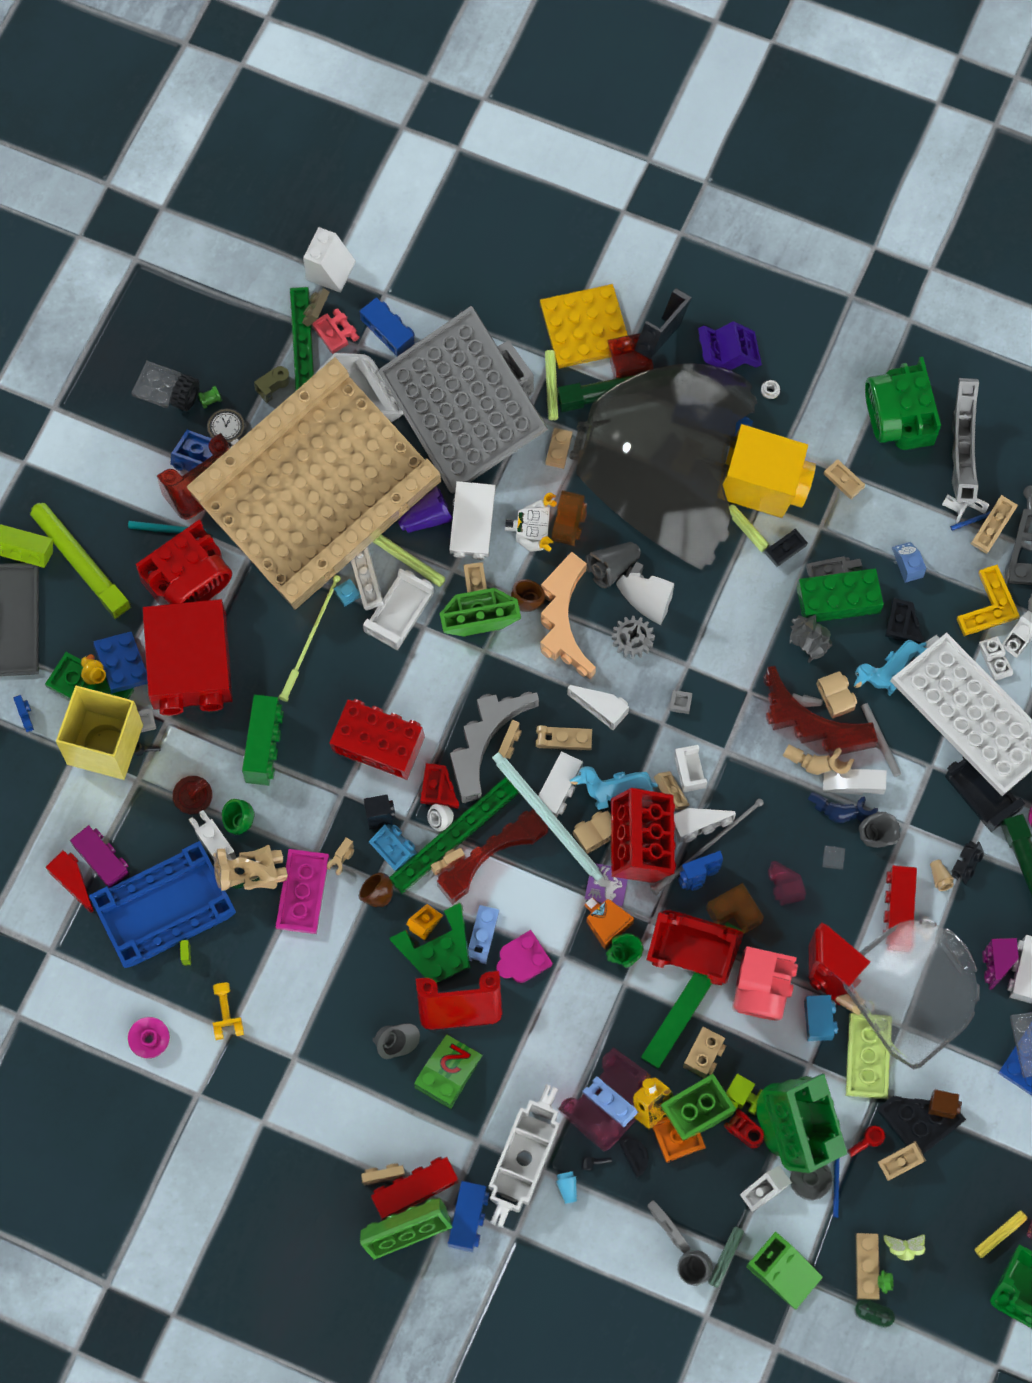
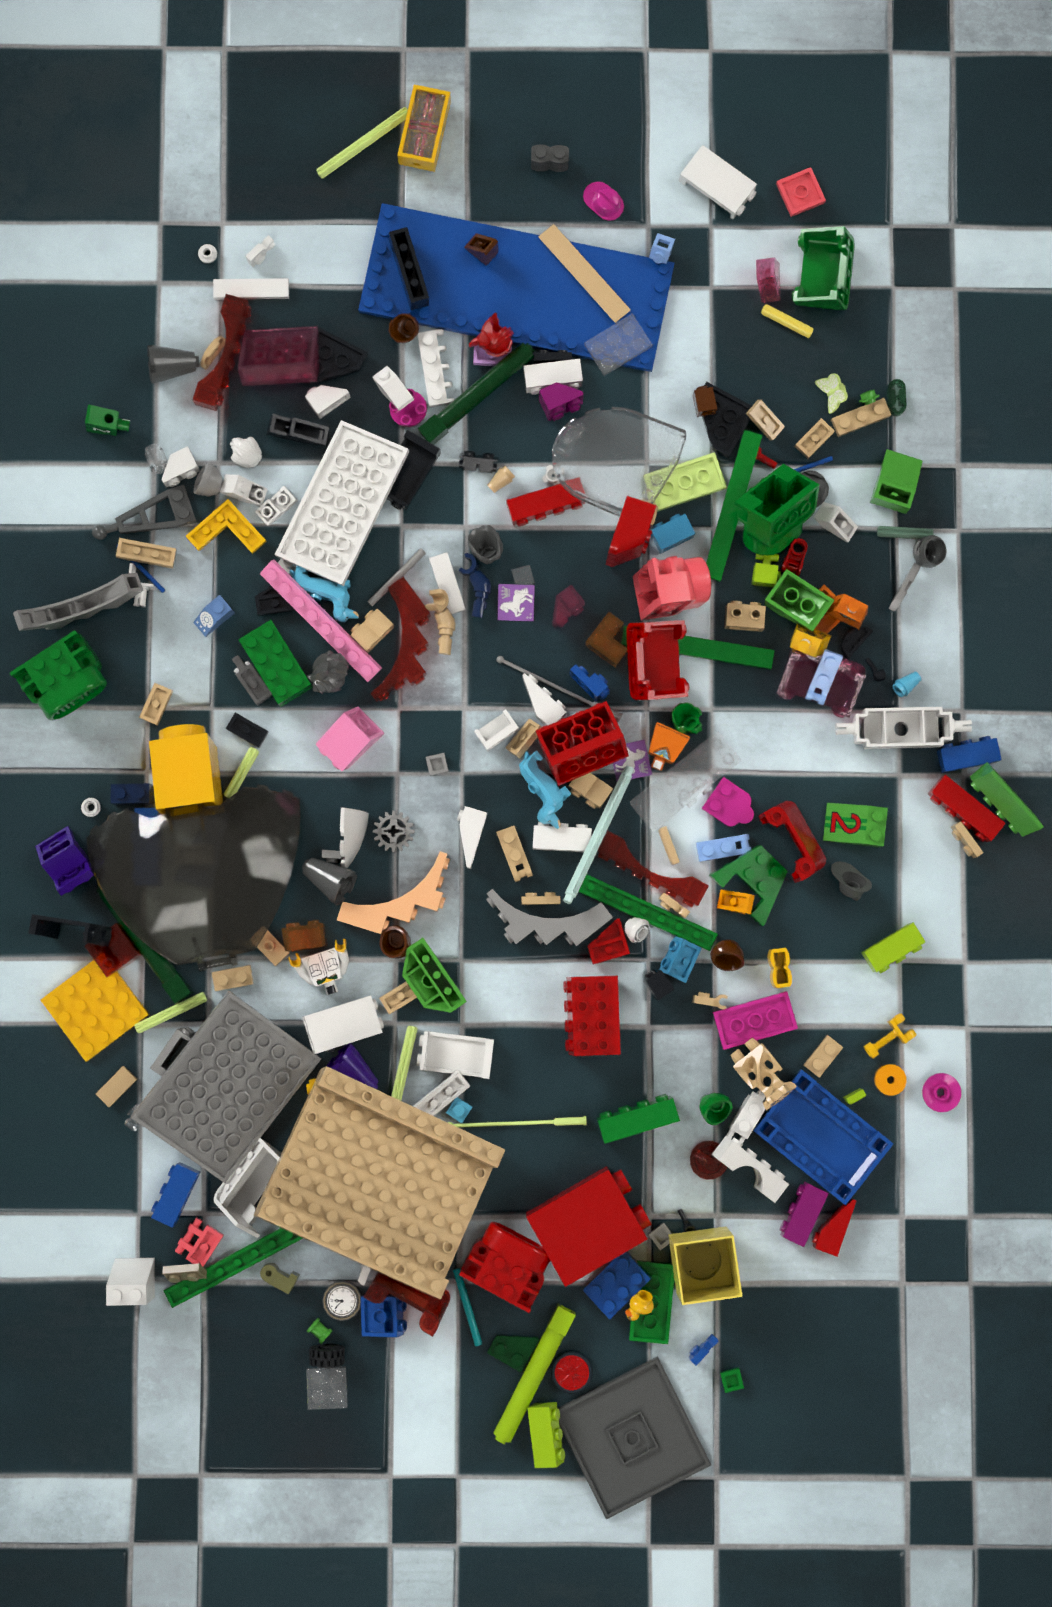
camera: 115 degrees left, 15 degrees up
light grey bar [791,693,824,707] -> none
none -> tan tile [96,1066,138,1107]
none -> dark blue brick [111,783,154,805]
none -> tan plate [249,925,290,966]
none -> bright pink plate [260,559,382,682]
none -> bright pink slope [315,707,384,771]
none -> dark green wing [487,1334,540,1373]
none -> medium lavender sticker [498,584,535,621]
none -> red wheel [551,1351,593,1394]
none -> clear bracket [630,731,741,832]
none -> tan tile [658,826,680,865]
none -> green tile [706,430,762,582]
none -> white arch [712,1136,789,1203]
none -> yellow brick [767,948,792,988]
none -> tan plate [794,418,835,459]
none -> tan plate [803,1035,843,1078]
none -> orange torso [826,594,868,630]
none -> lime brick [861,922,926,974]
none -> light orange piece [874,1064,906,1096]

